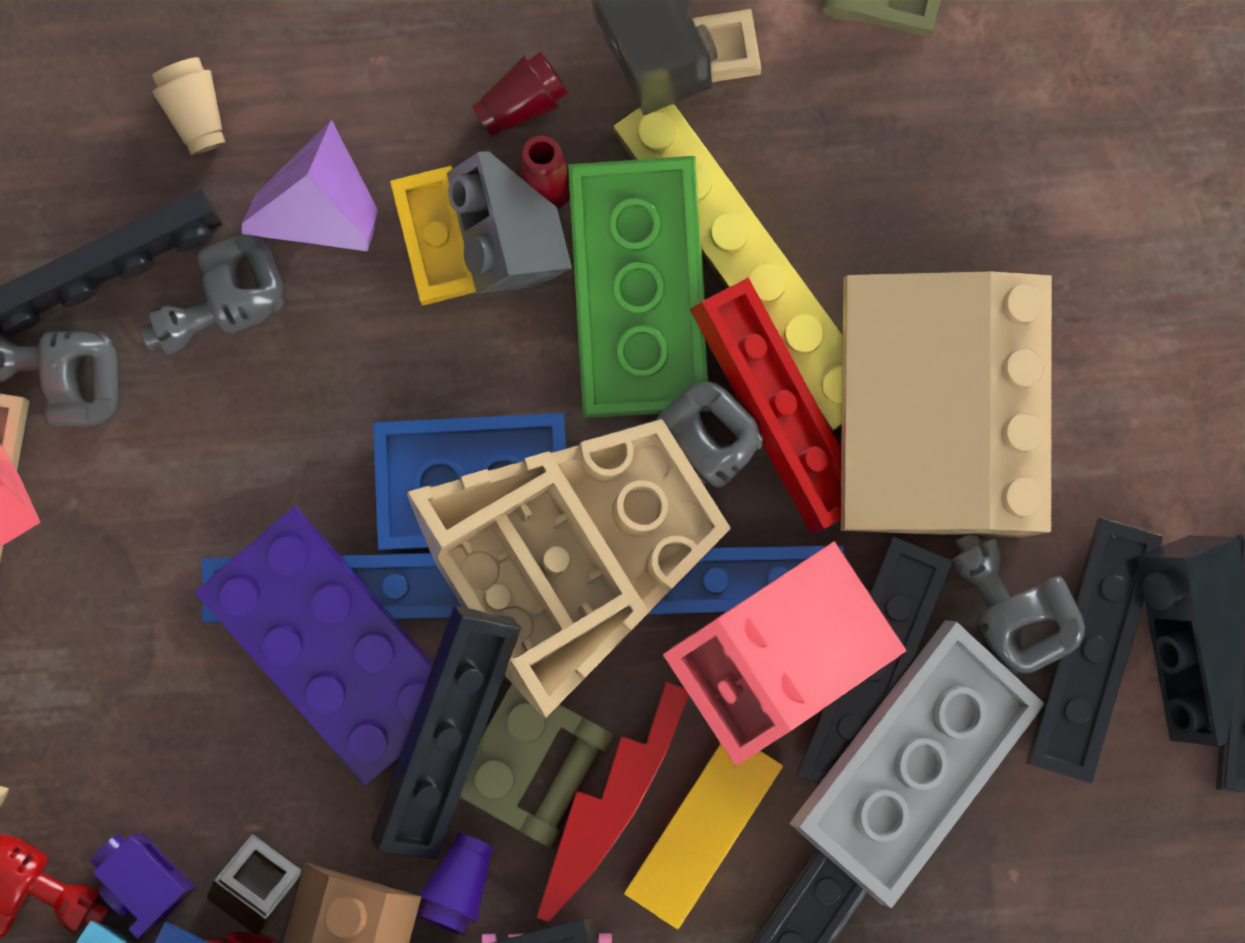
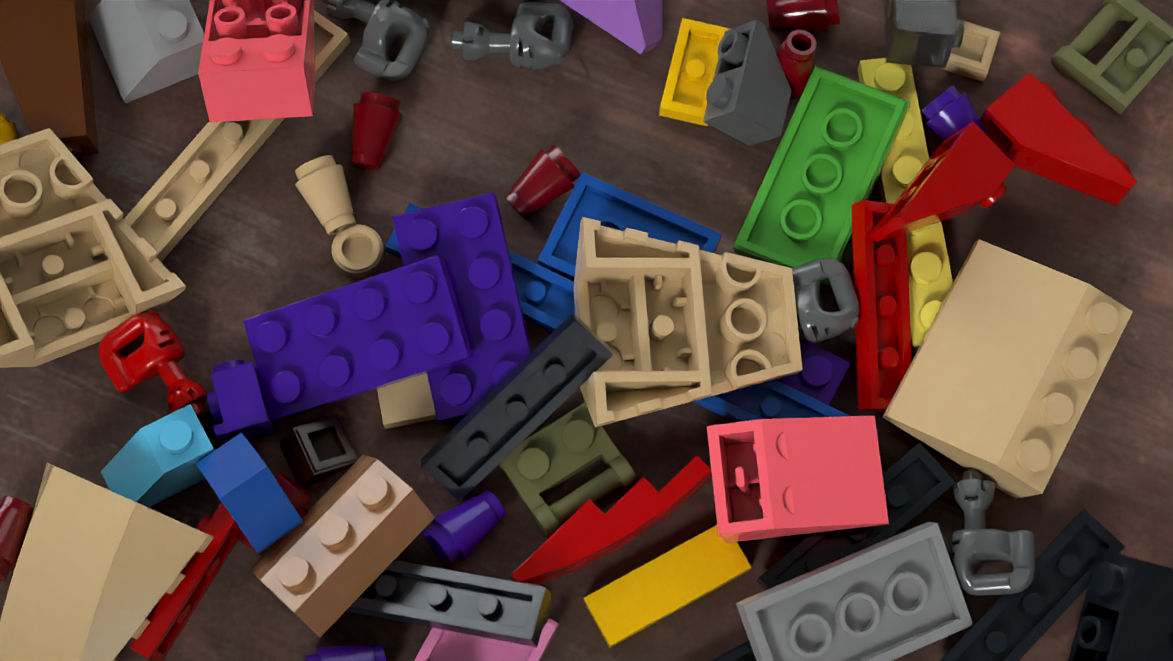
camera: 25 degrees right, 10 degrees down
none -> dark purple plate [243,255,474,421]
none -> tan cone [295,155,356,235]
none -> tan tile [332,224,385,279]
none -> dark red cone [351,92,403,171]
none -> tan tile [377,373,437,429]
none -> dark red cone [504,145,580,219]
none -> dark purple plate [781,339,850,405]
none -> red slope [870,121,1015,242]
none -> dark purple cone [921,85,988,140]
none -> red slope [980,72,1138,206]

